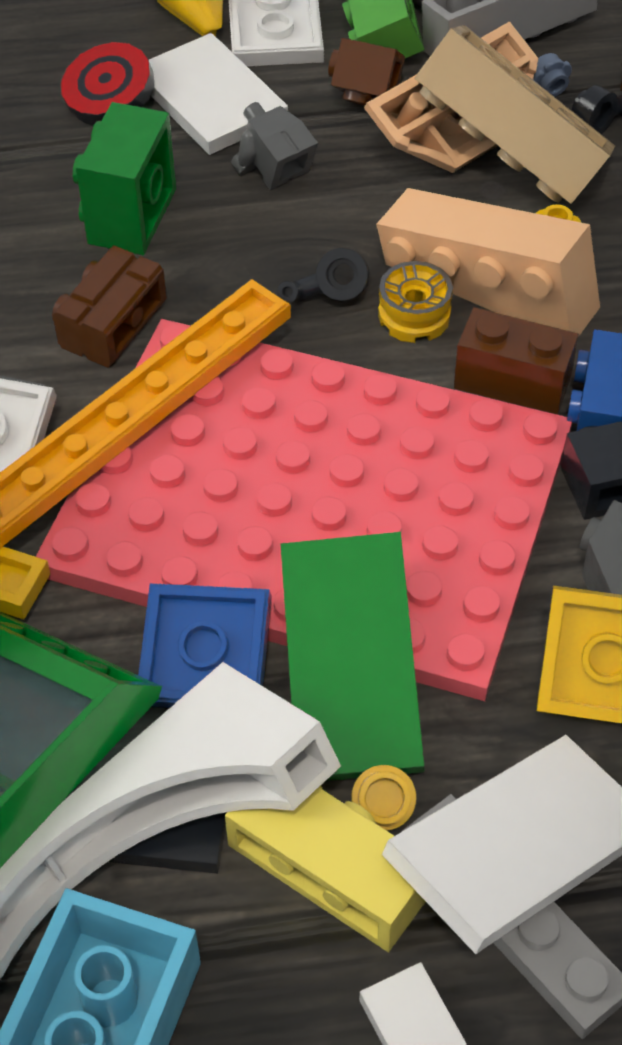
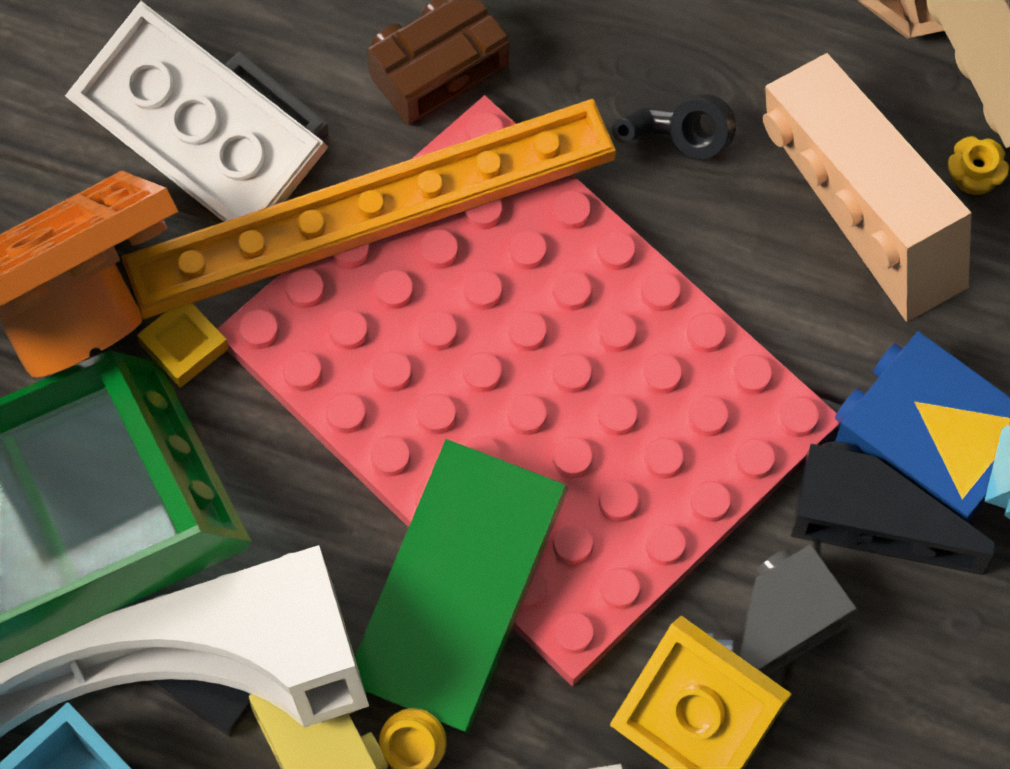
camera: 25 degrees right, 15 degrees up
blue tile [138,583,272,708] -> none
yellow wheel [378,261,453,343] -> none
reddish brown brick [454,307,579,415] -> none

